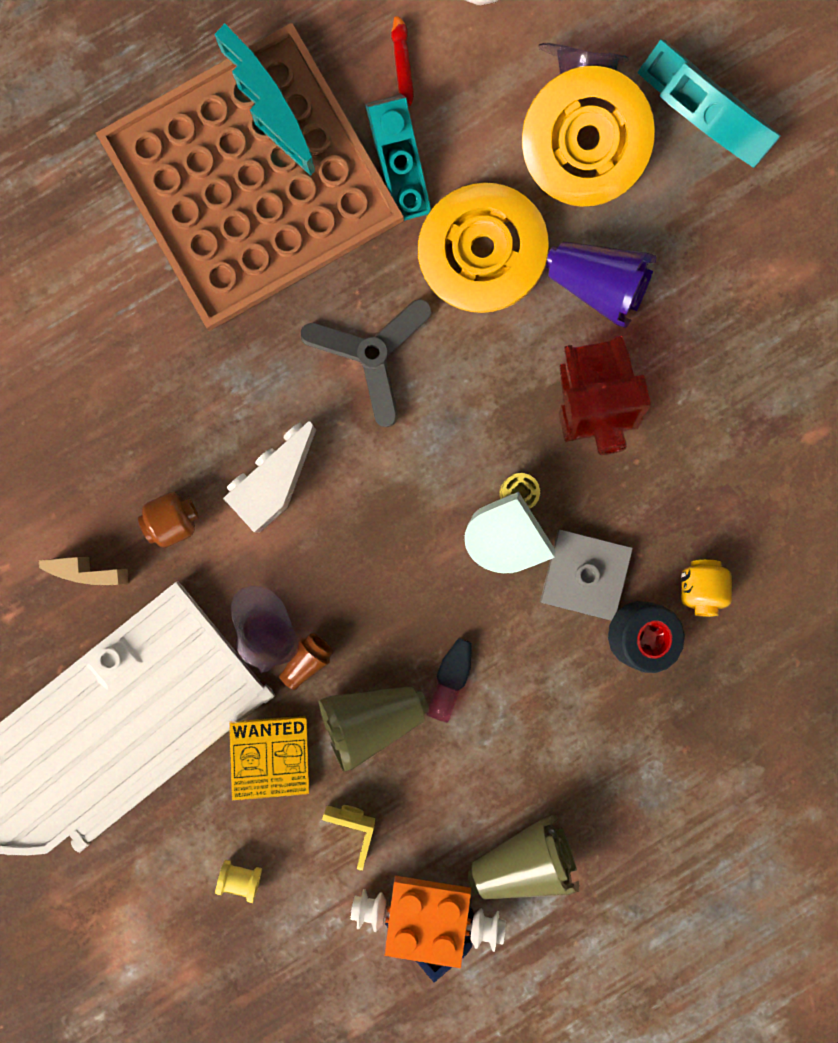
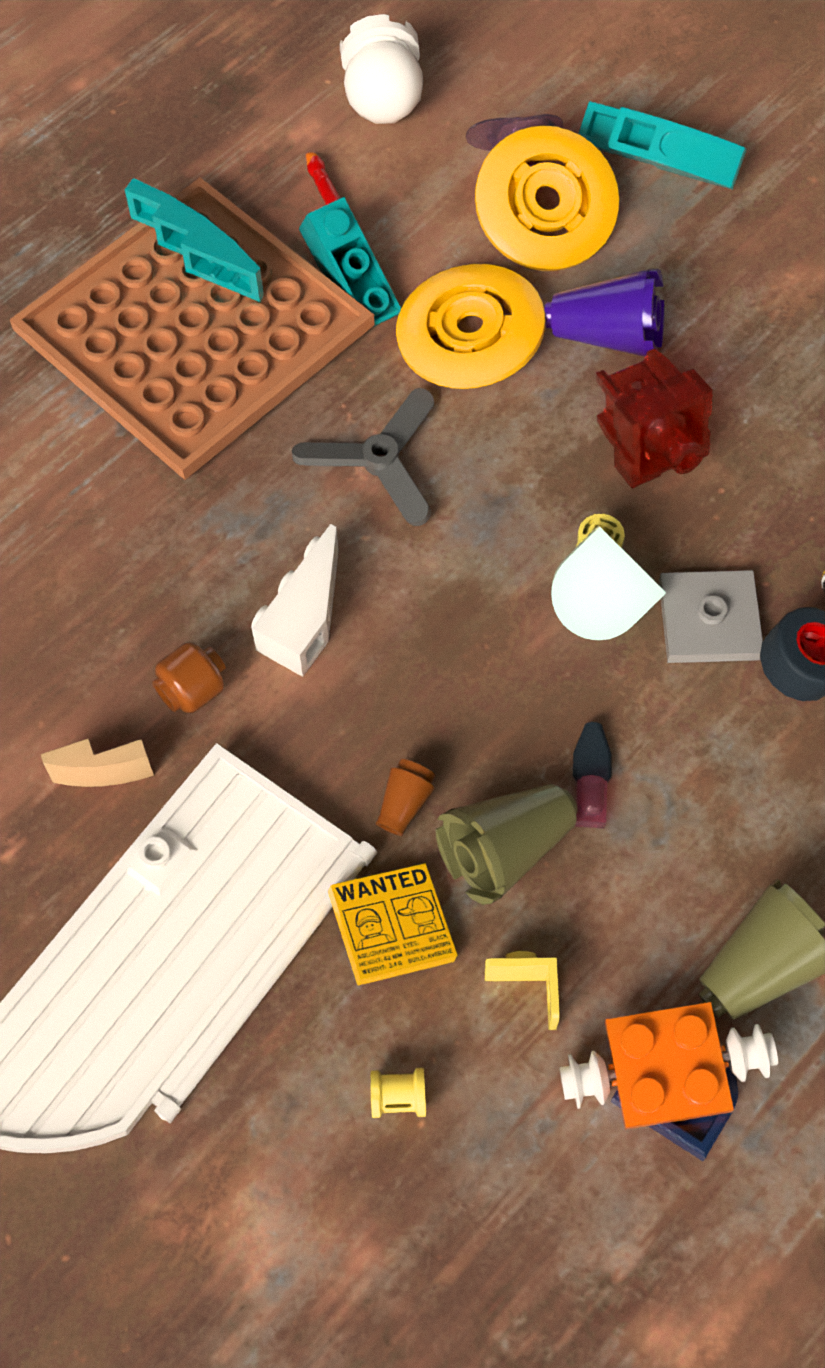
camera: 10 degrees left, 25 degrees down
piece [230,586,299,673] -> none

